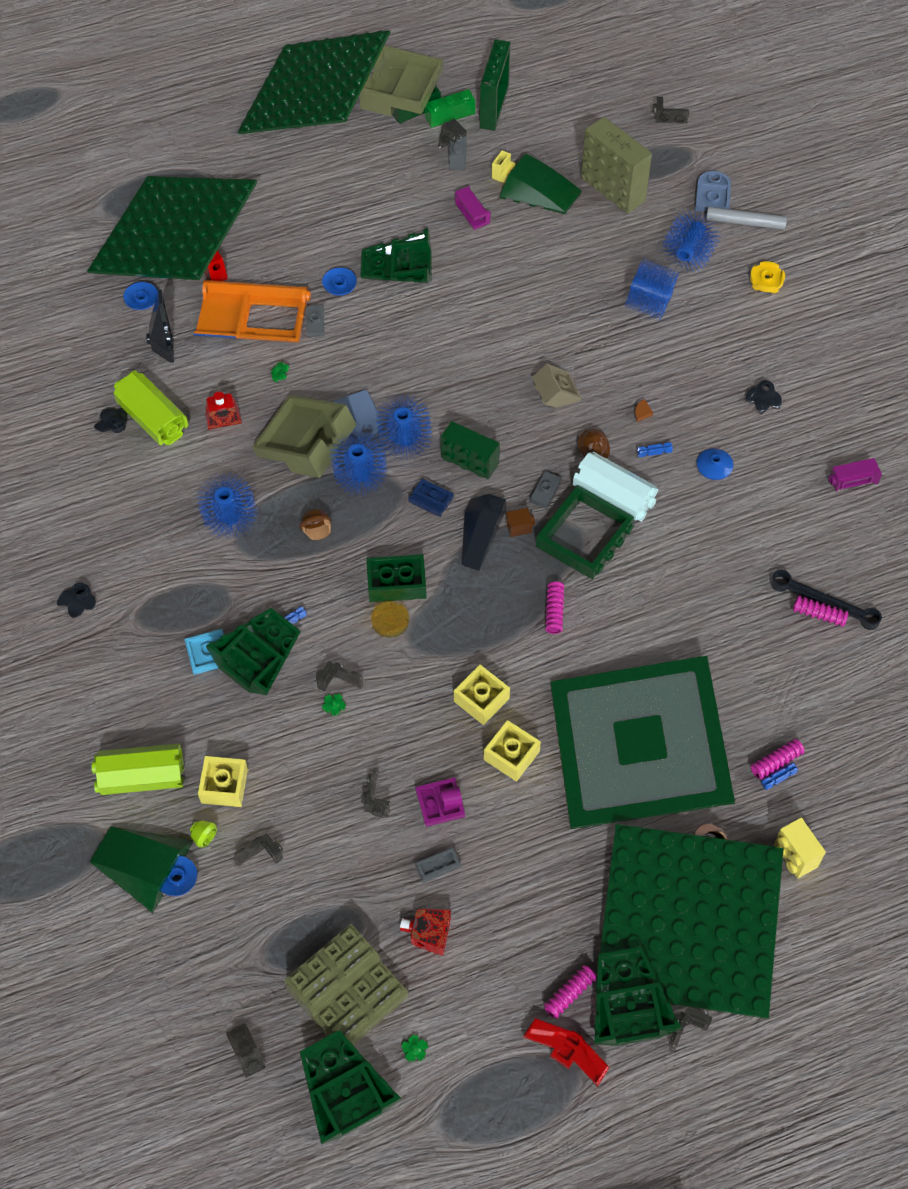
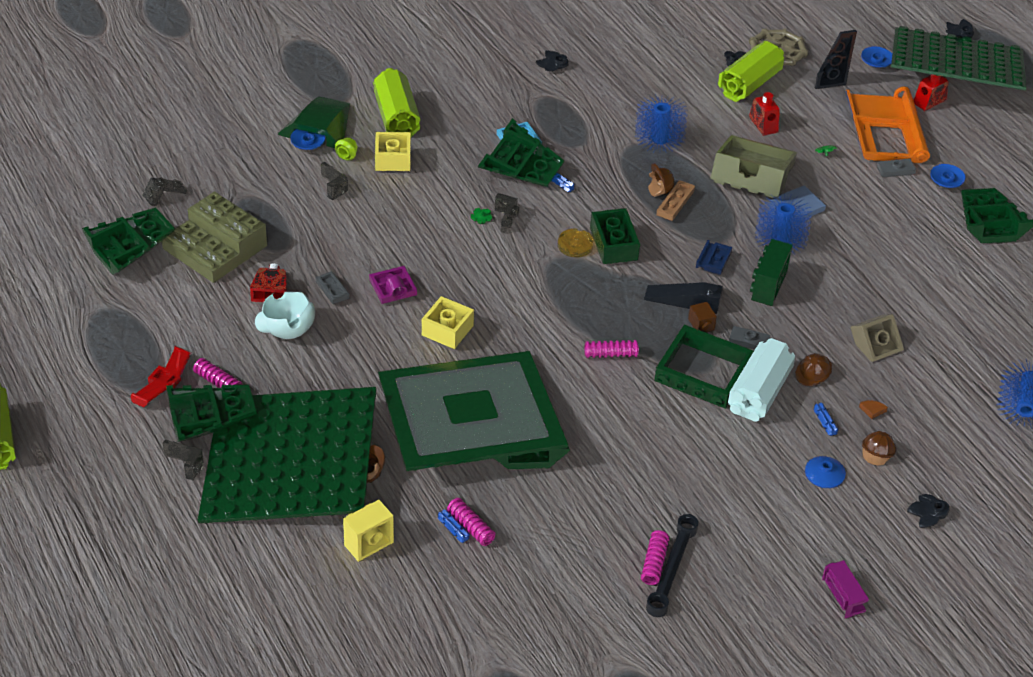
camera: 80 degrees right, 15 degrees down
blue piece [330,429,387,497] -> none
clear smoke bracket [361,767,390,817] -> none
green plant [401,1035,428,1062] -> none
light yellow brick [454,665,510,725] -> none
none -> light aqua piece [255,292,315,339]
none -> medium nougat plate [656,180,695,221]
none -> dark tan plate [749,28,808,66]
none -> reddish brown piece [862,431,897,465]
none -> black plate [946,19,974,38]

